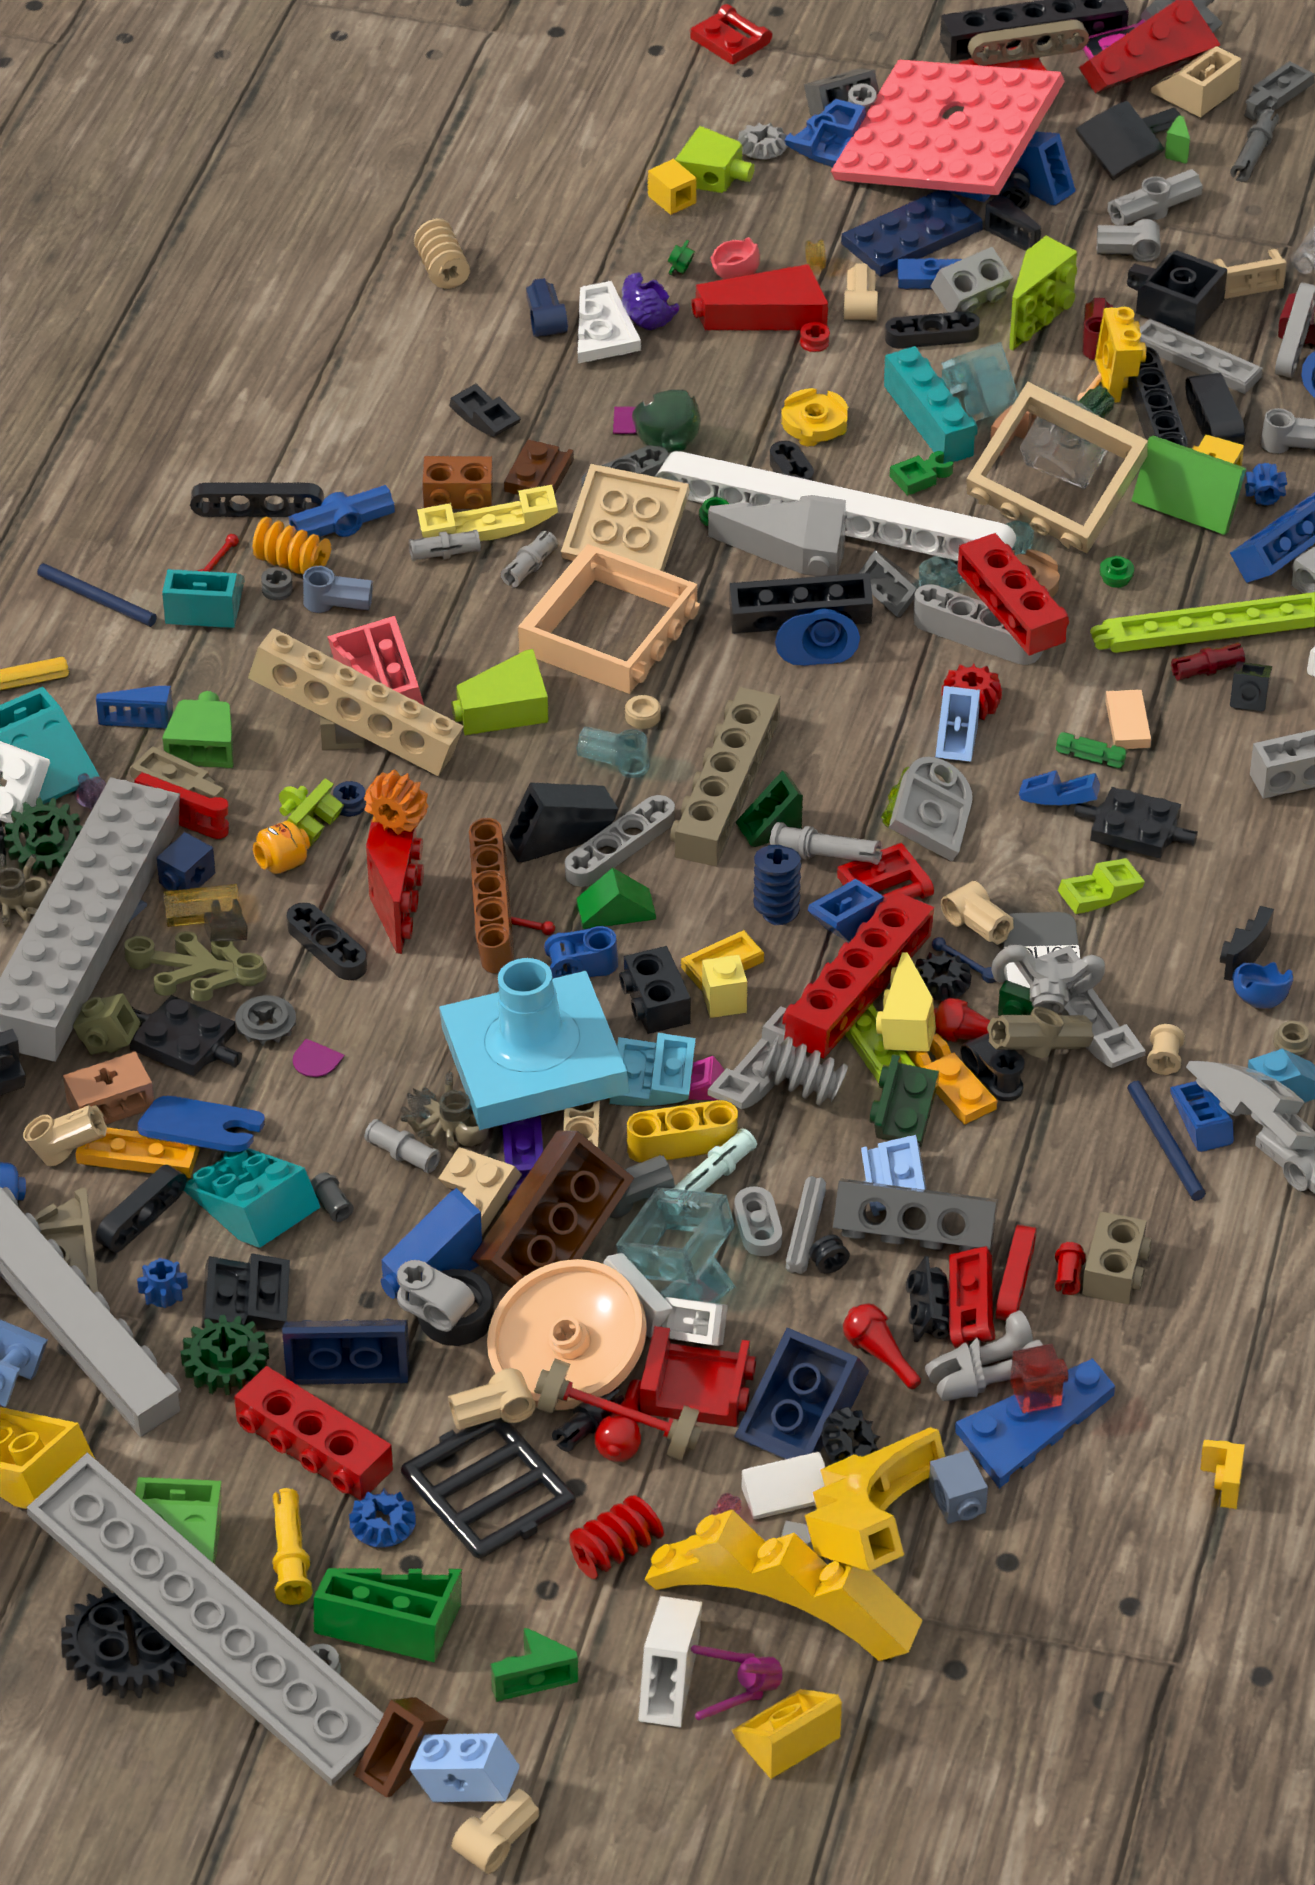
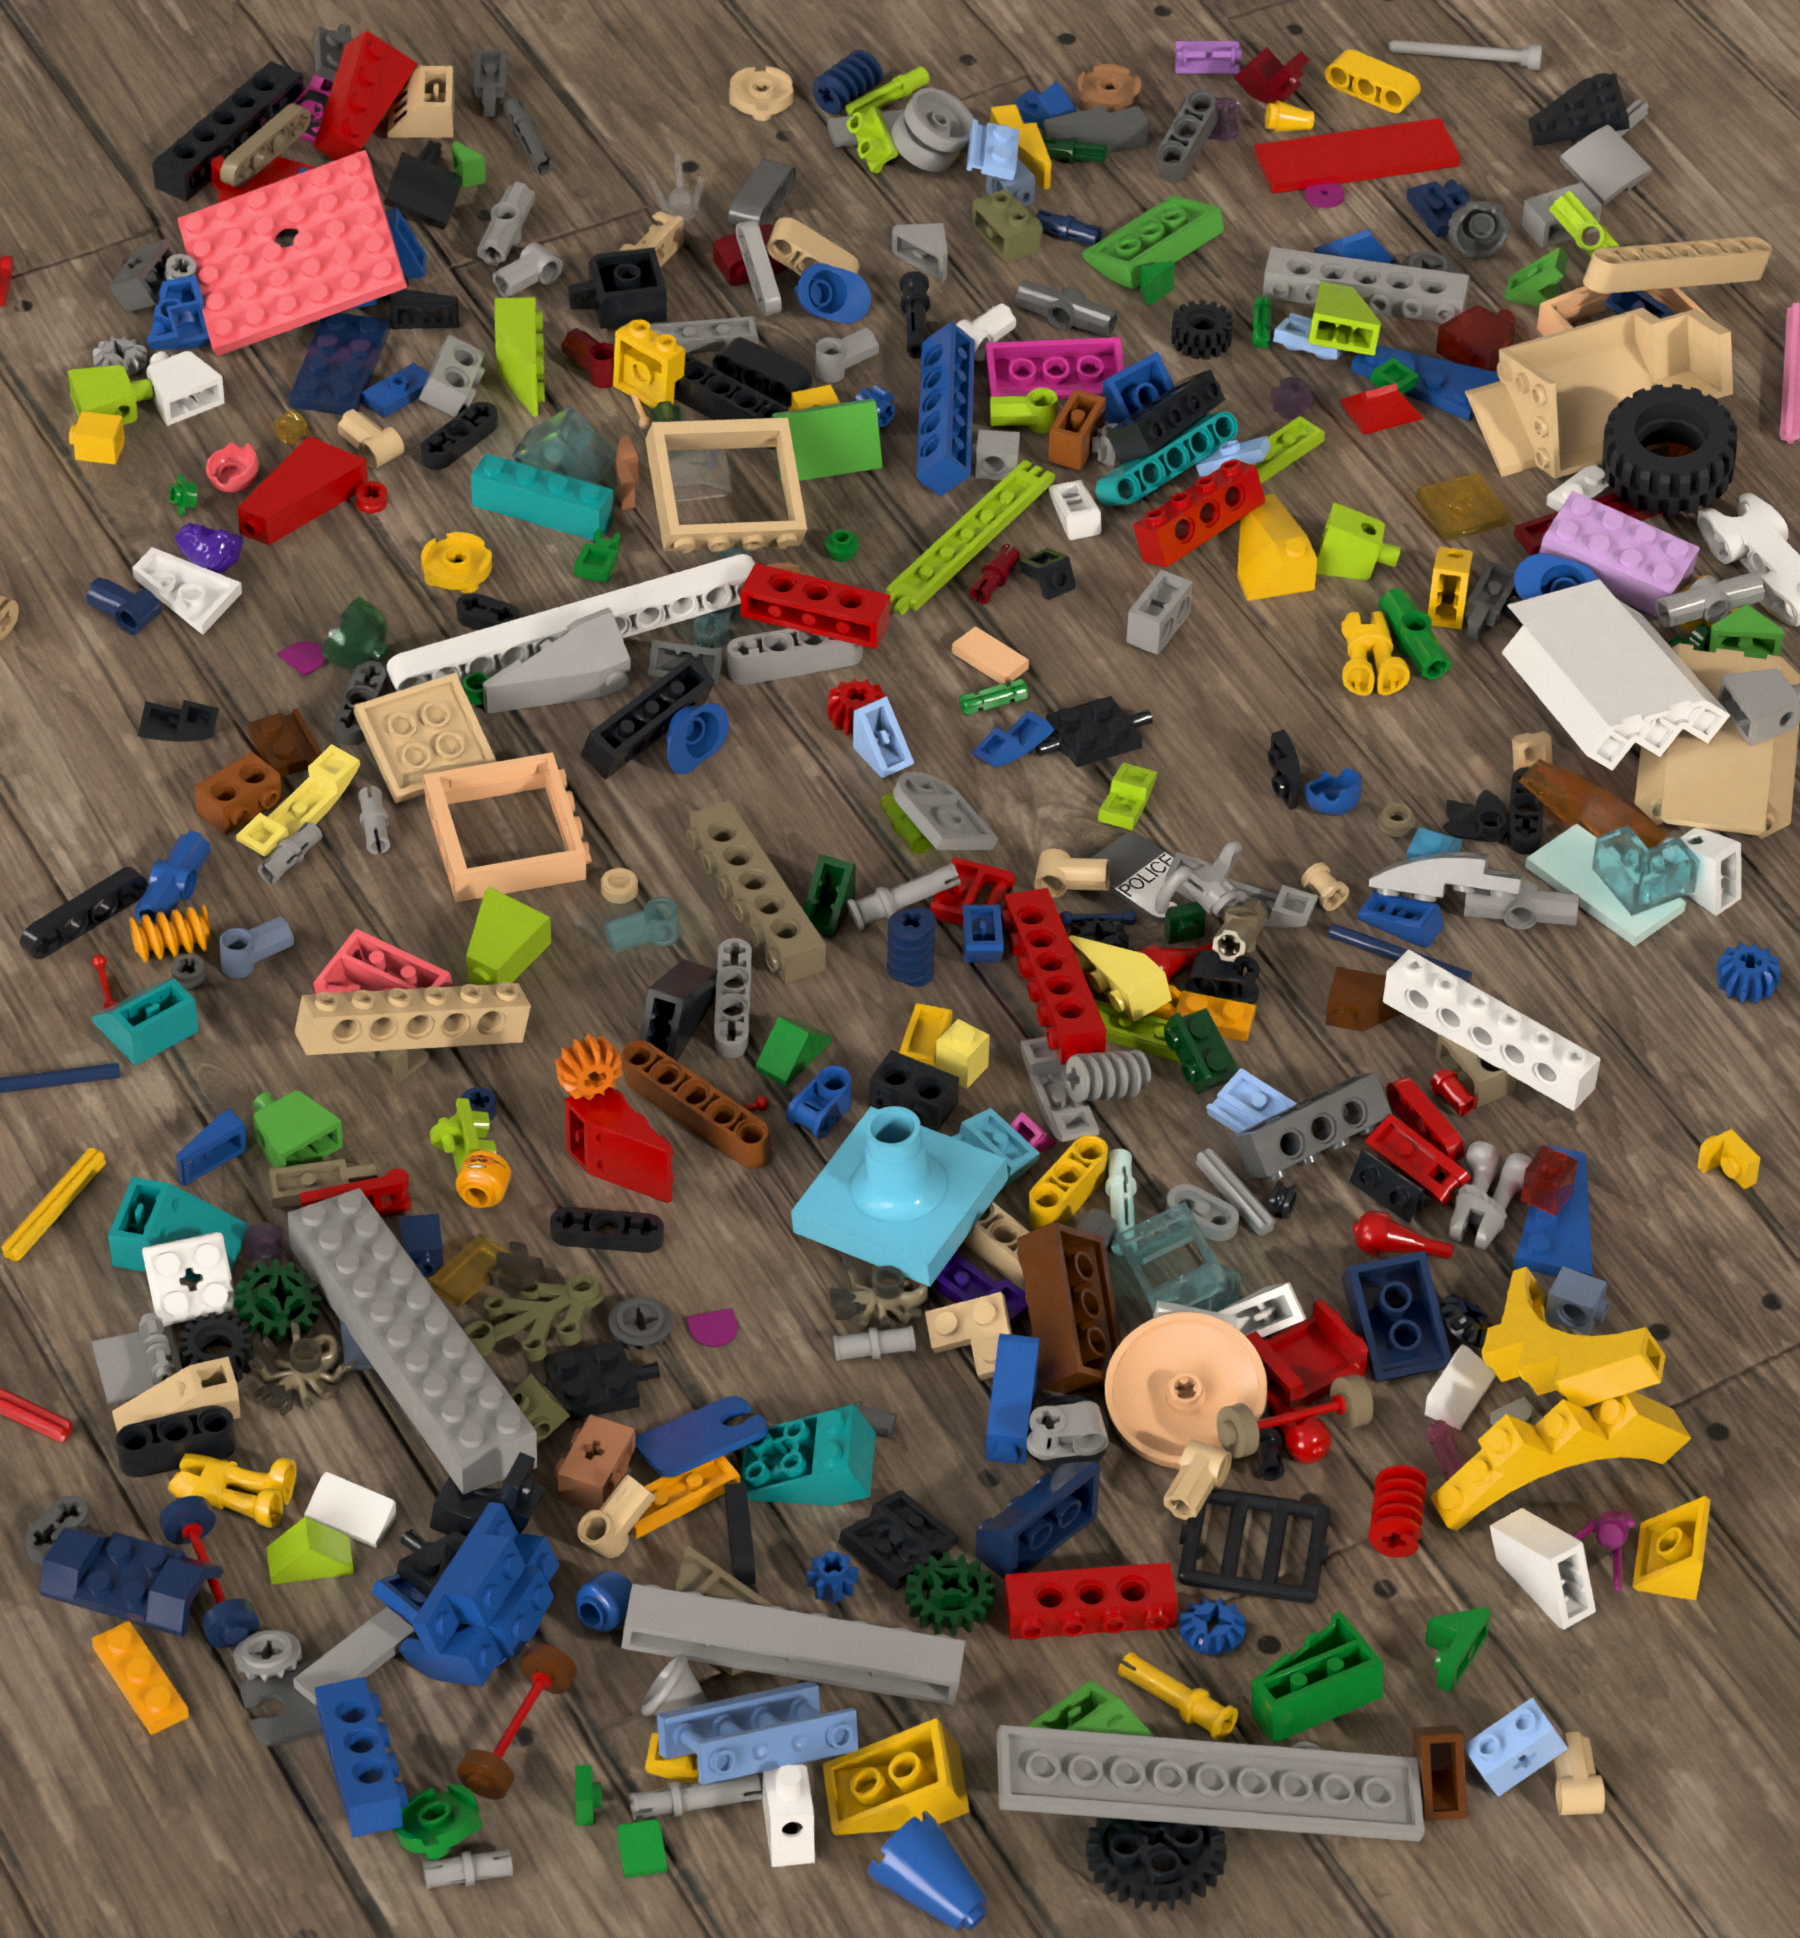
camera: 45 degrees left, 0 degrees up
none -> white torso [146,351,225,426]
none -> reddish brown slope [1326,967,1403,1031]
none -> white brick [1383,949,1601,1111]

